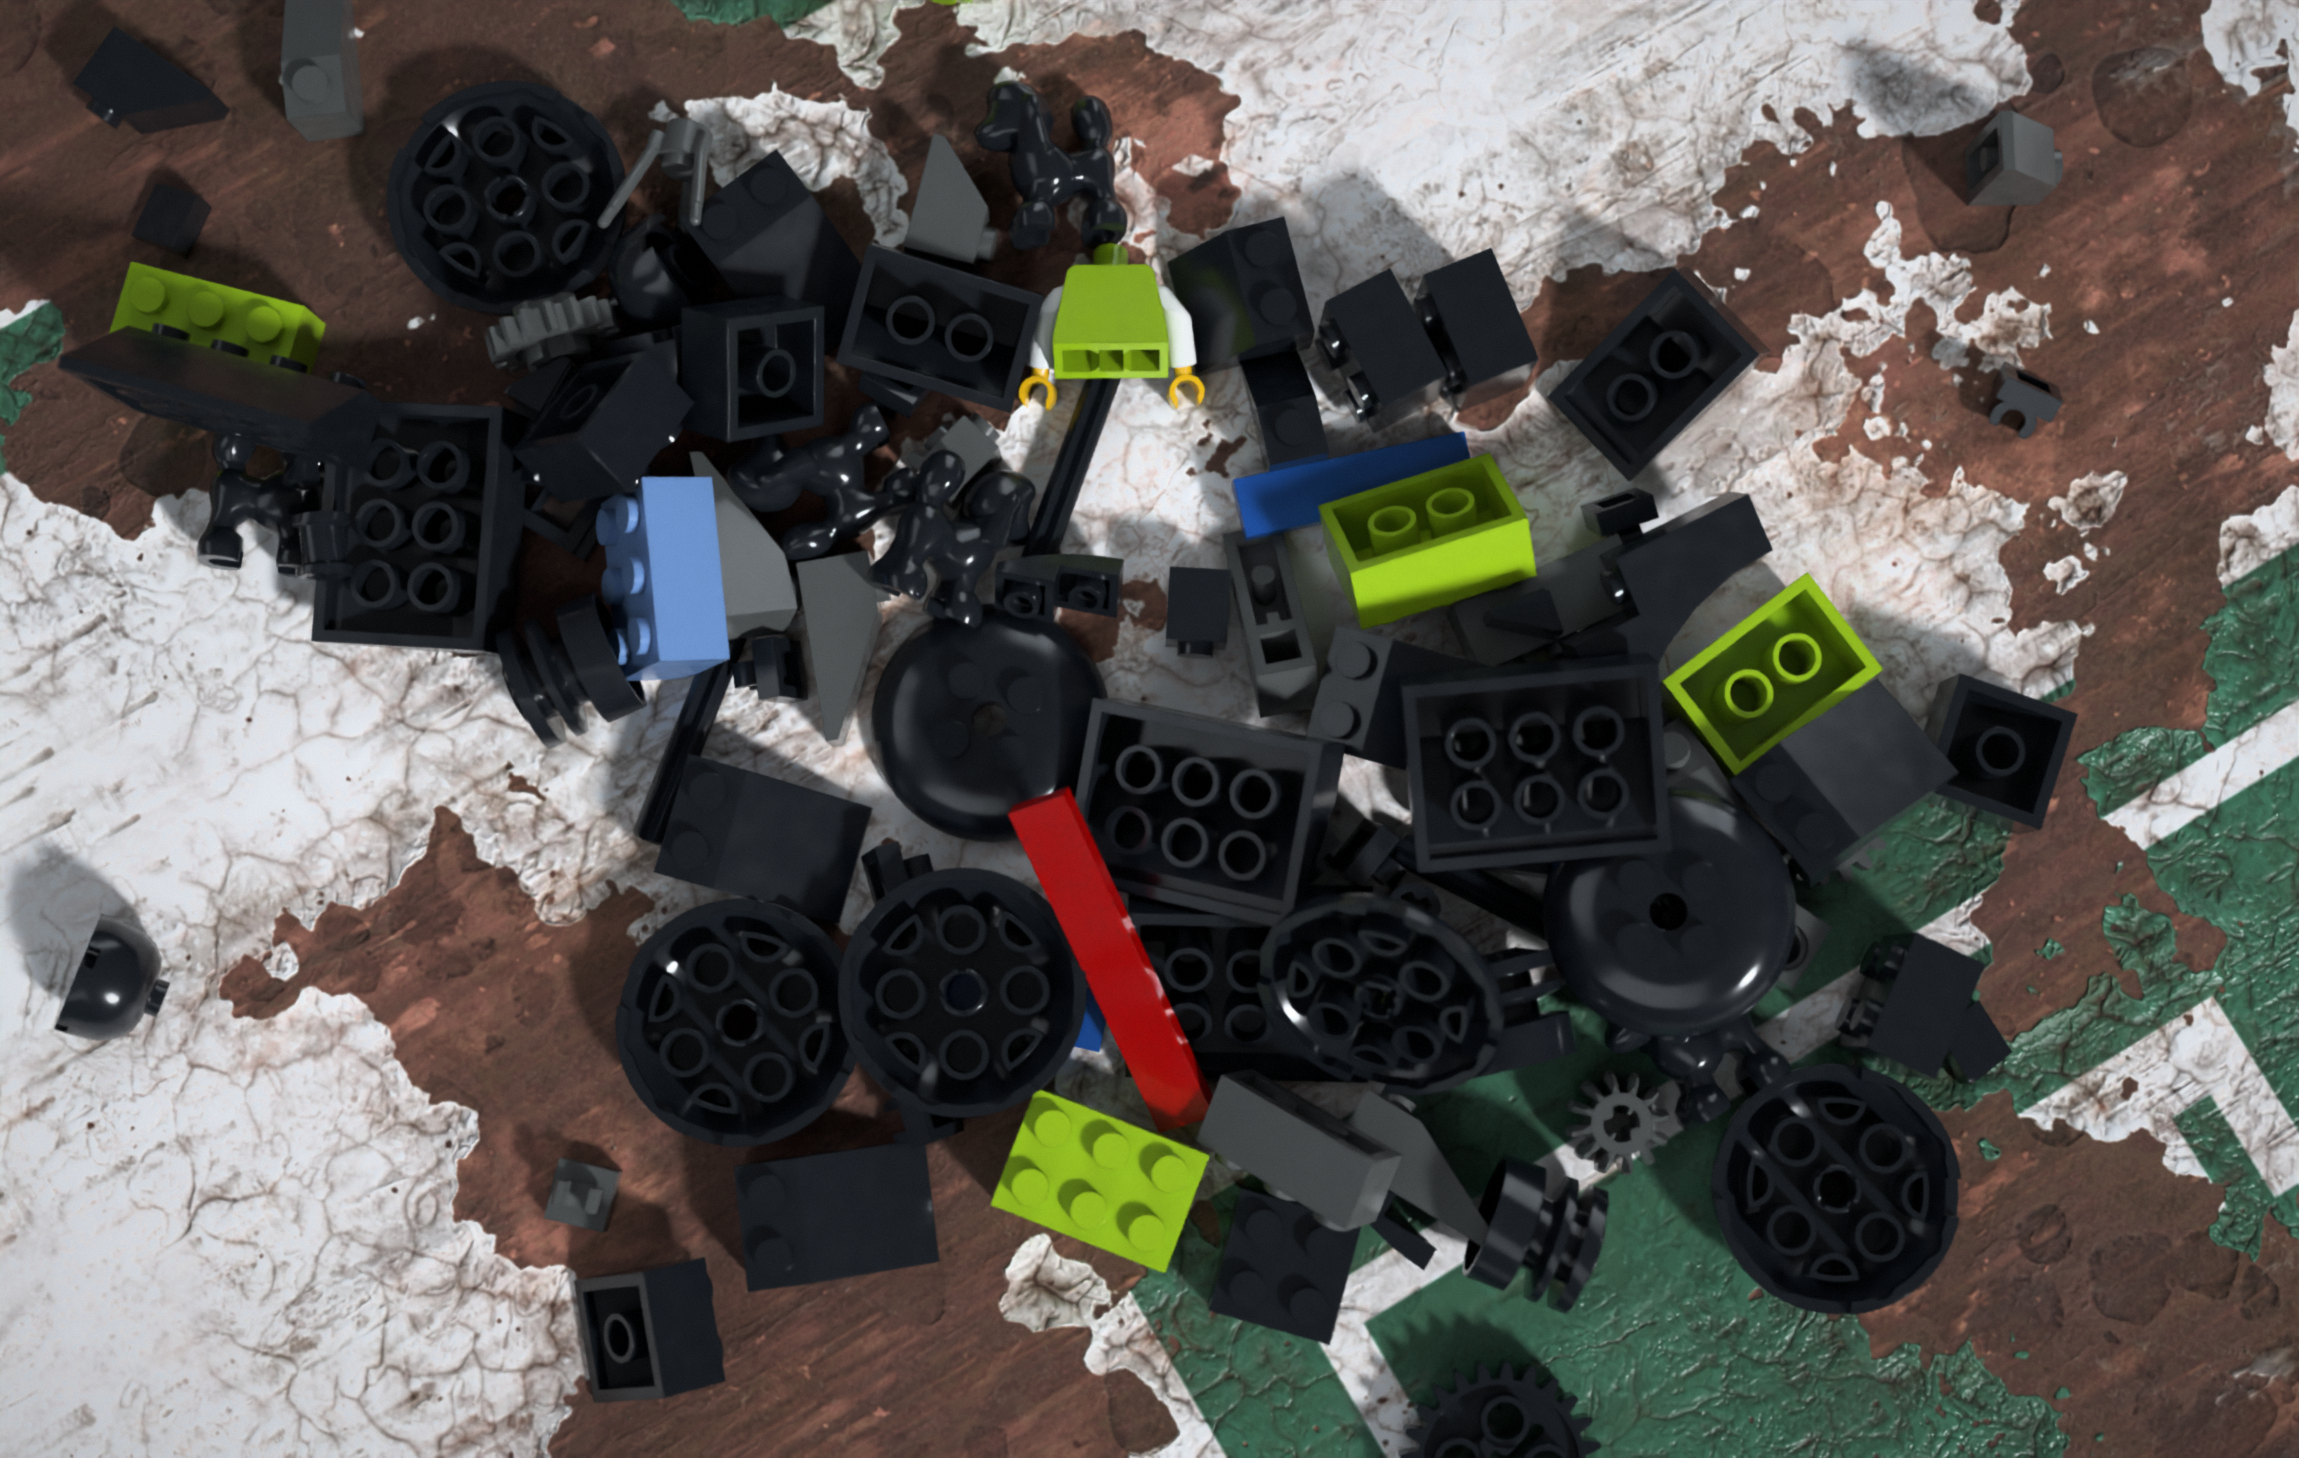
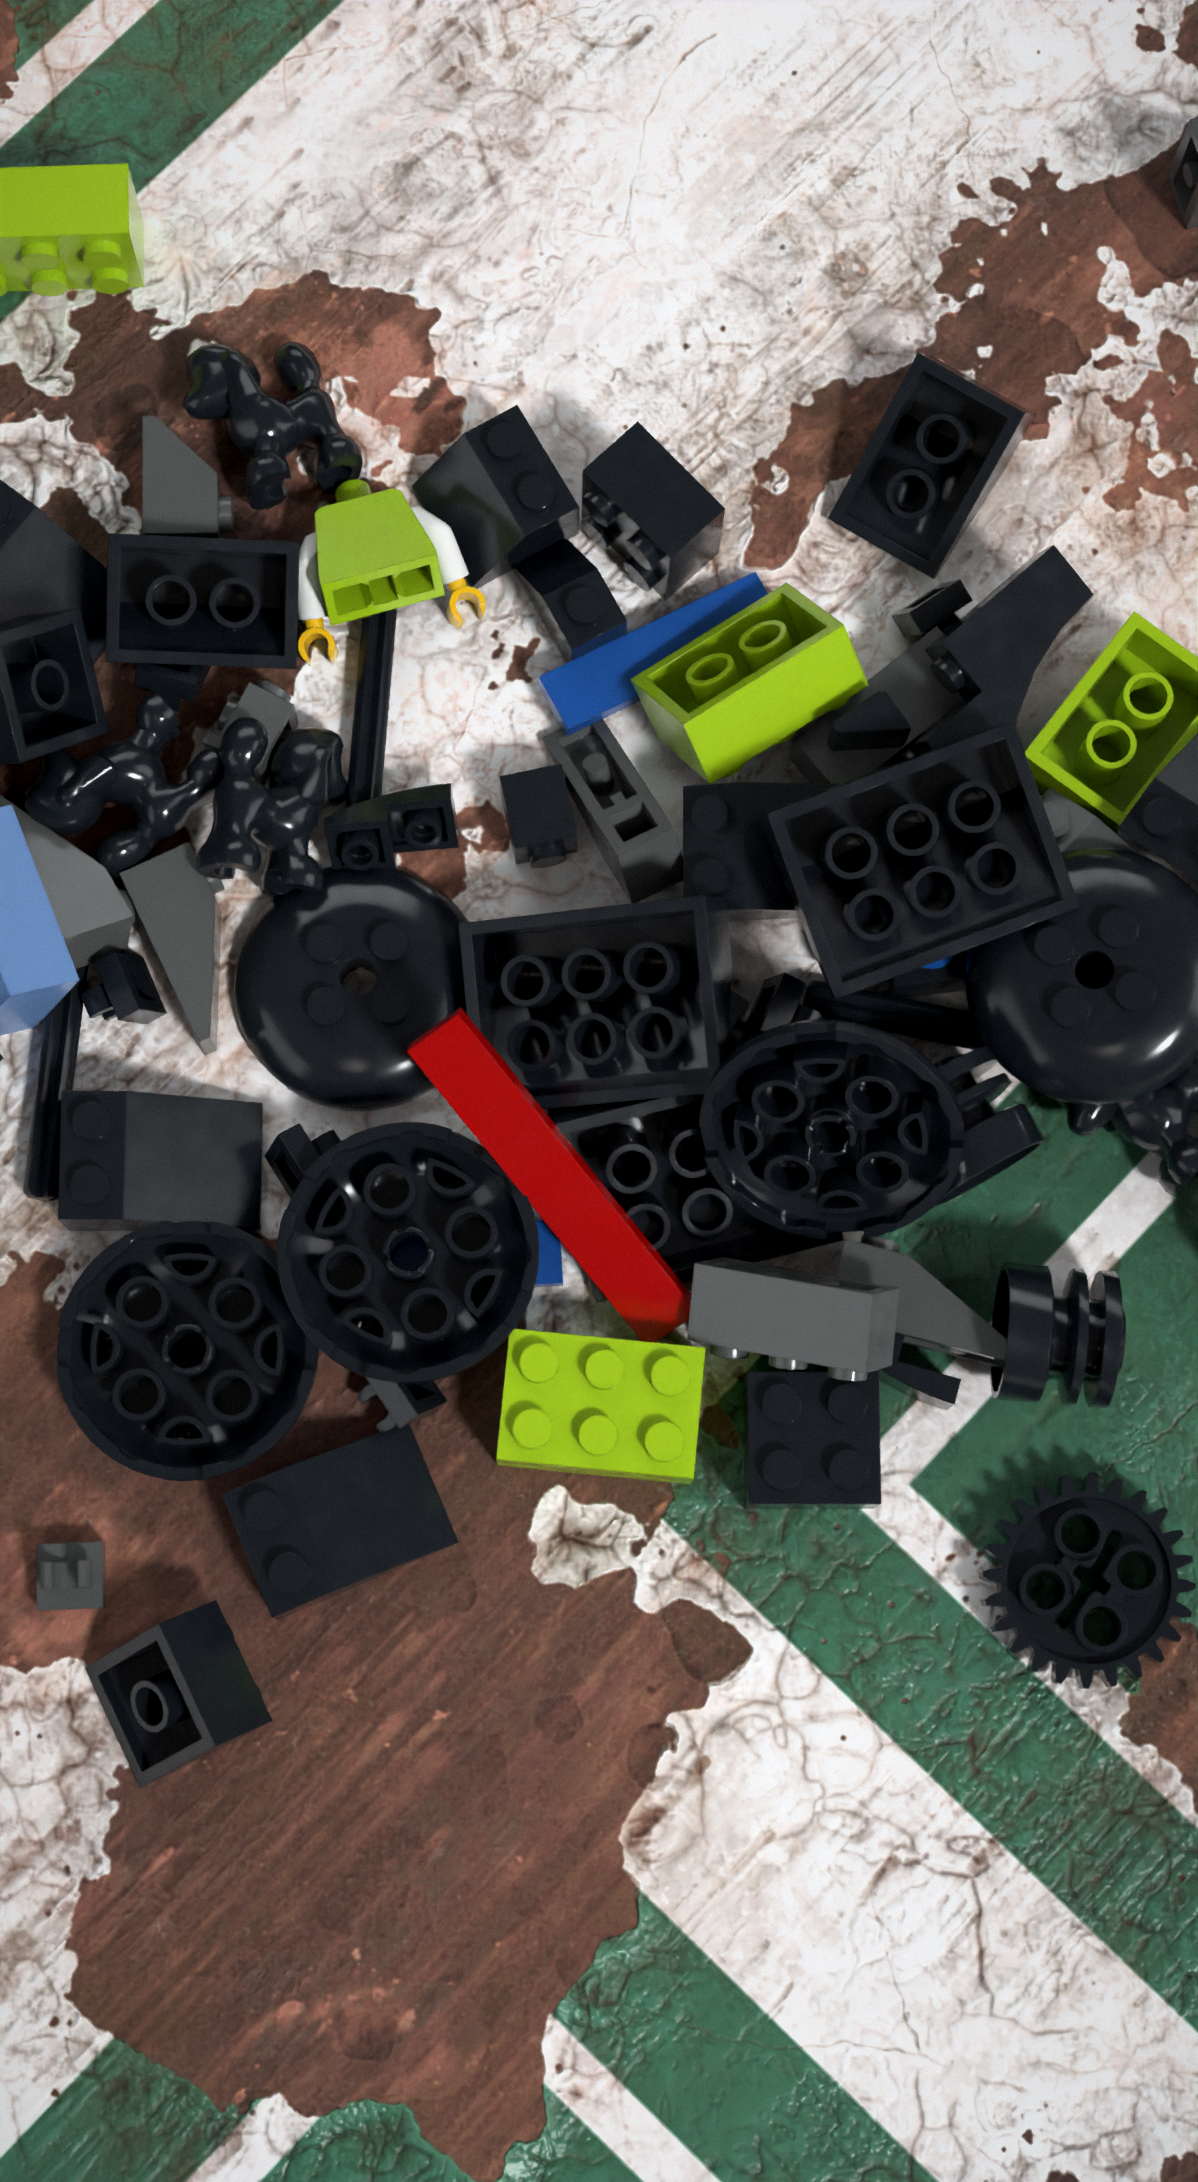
camera: 20 degrees left, 5 degrees down
black brick [1412,248,1539,413] -> none
dark grey gear [1564,1070,1670,1175] -> none

